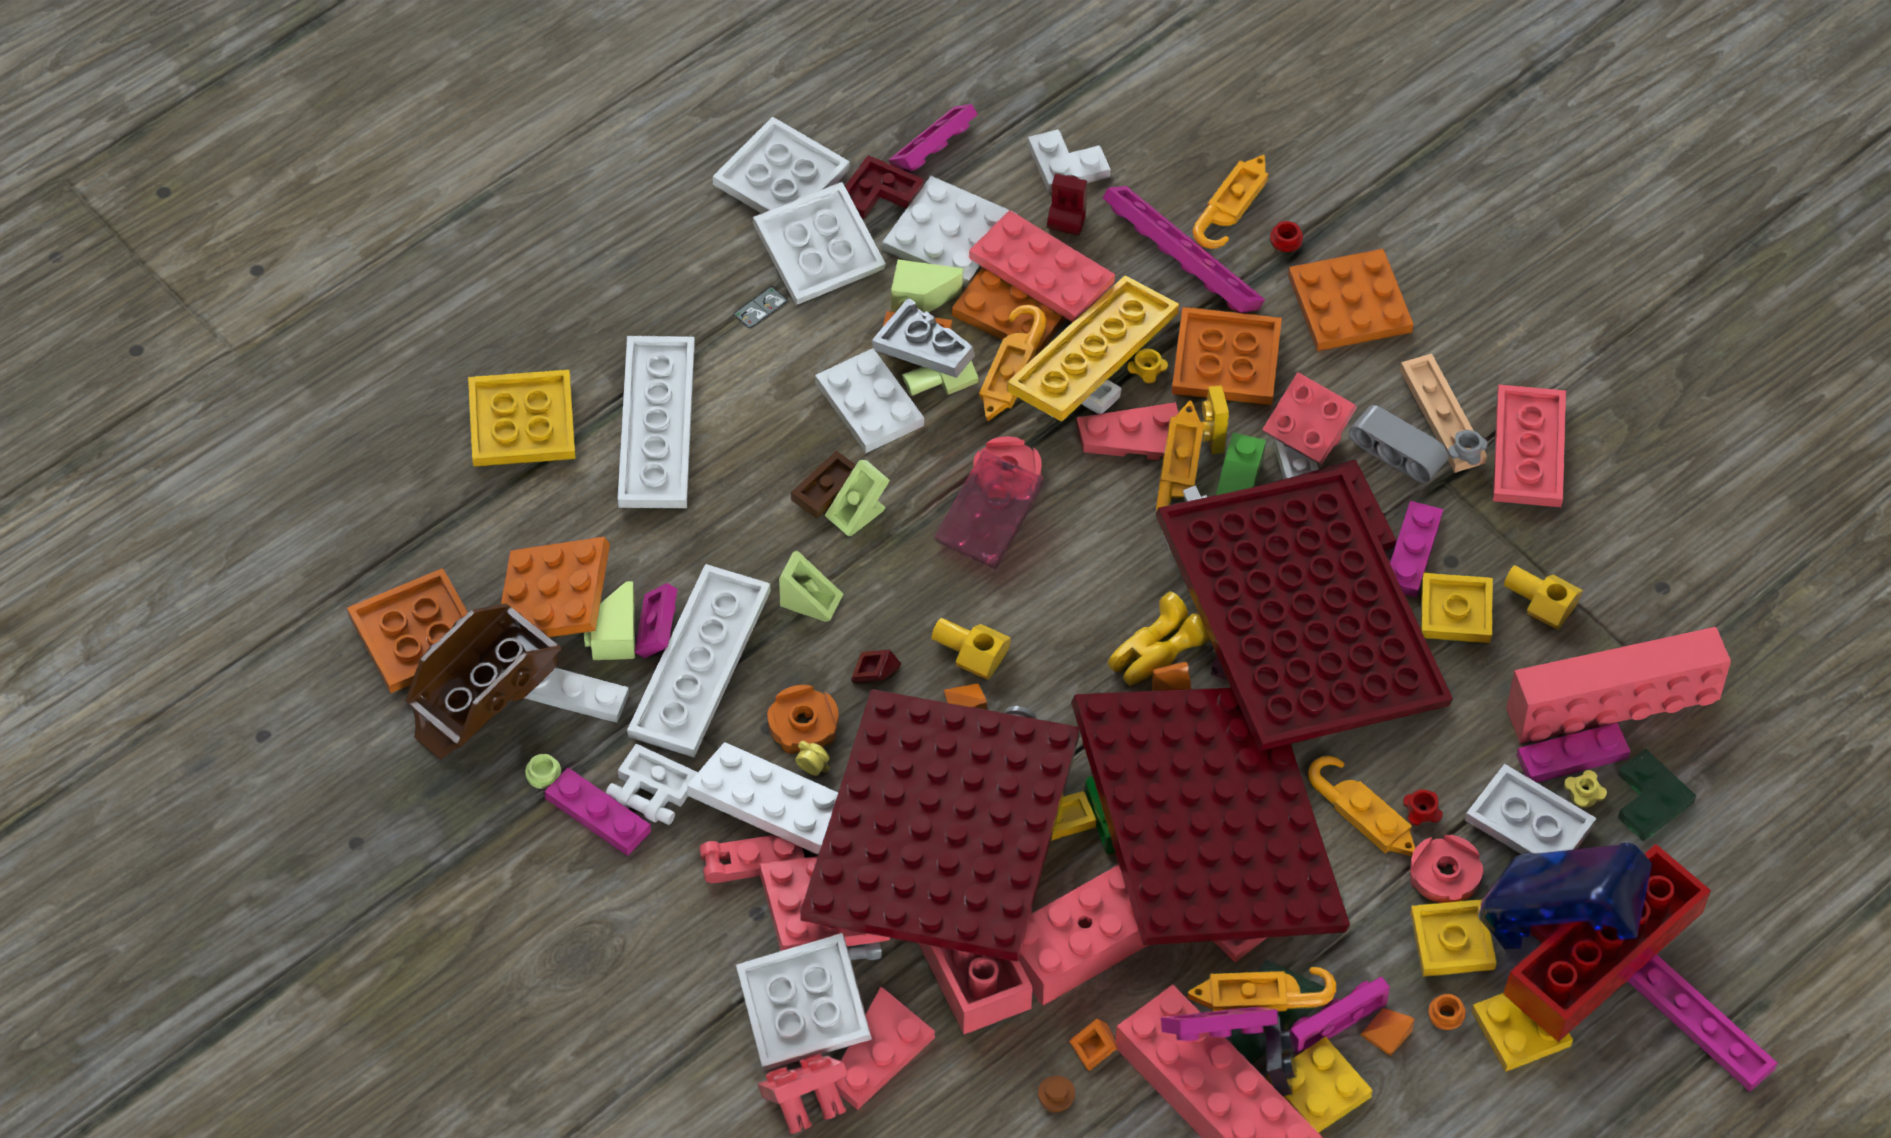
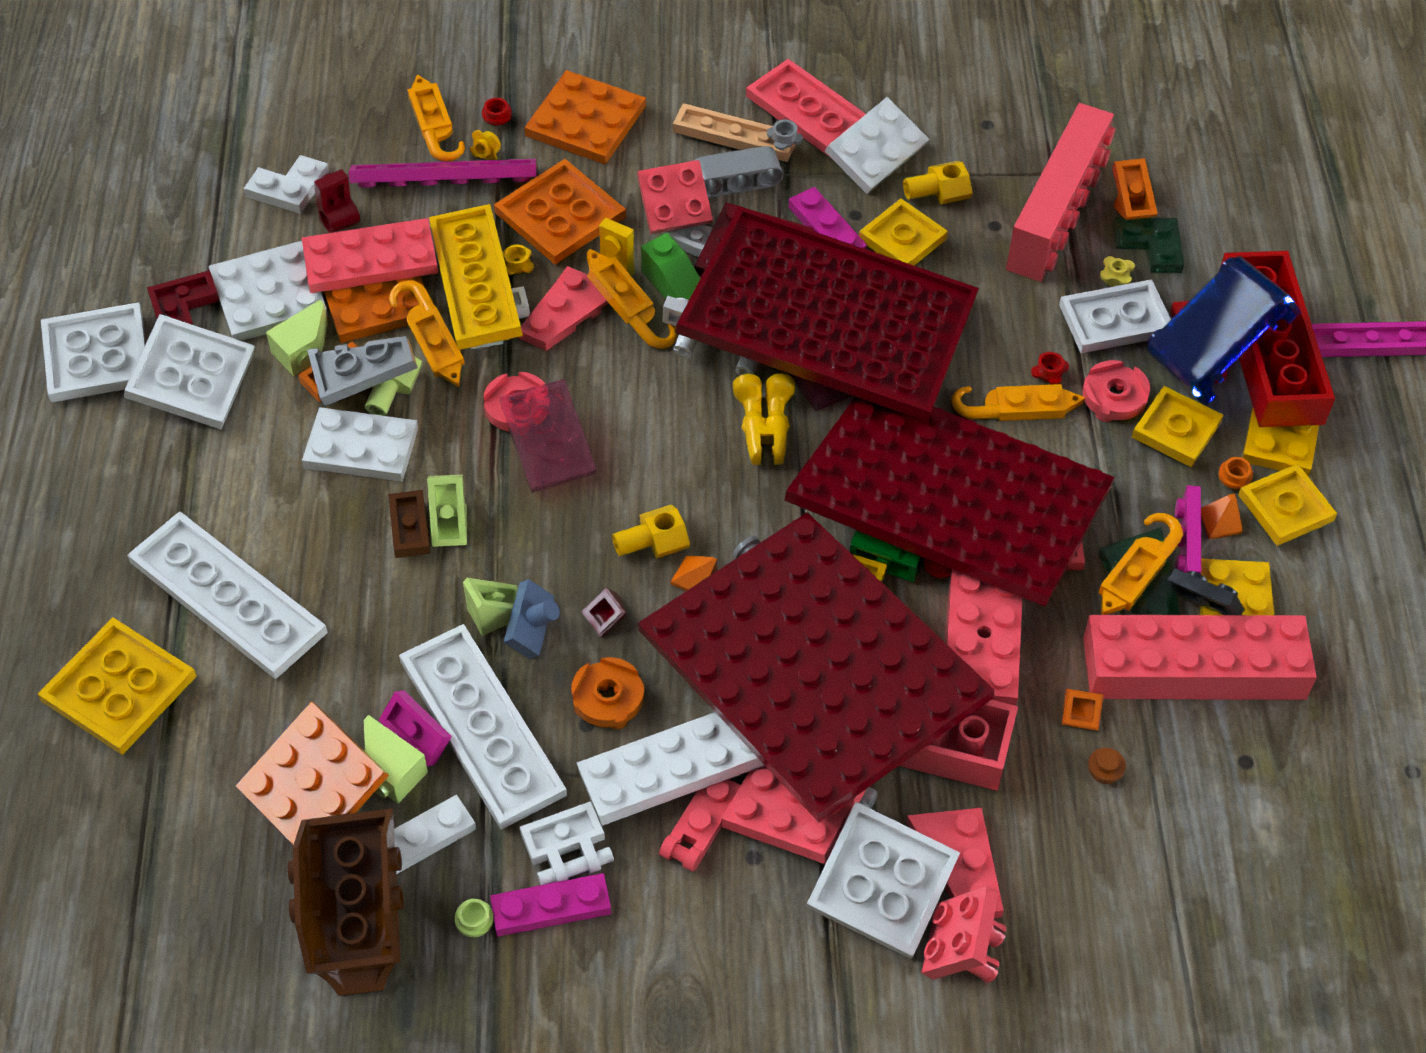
camera: 50 degrees left, 0 degrees up
orange plate [347,568,468,694] -> none
light grey sticker [733,286,789,329] -> none
light yellow plate [795,741,830,776] -> none
dark pink plate [888,104,978,171] -> none
orange slope [1151,662,1191,691] -> none
dark pink plate [1161,1007,1278,1041] -> none
dark pink plate [1516,723,1631,783] -> none
none -> yellow plate [470,130,501,160]
none -> sand blue tile [504,579,560,659]
none -> white plate [825,97,929,194]
none -> orange slope [1112,158,1158,220]
none -> yellow plate [1238,464,1337,546]

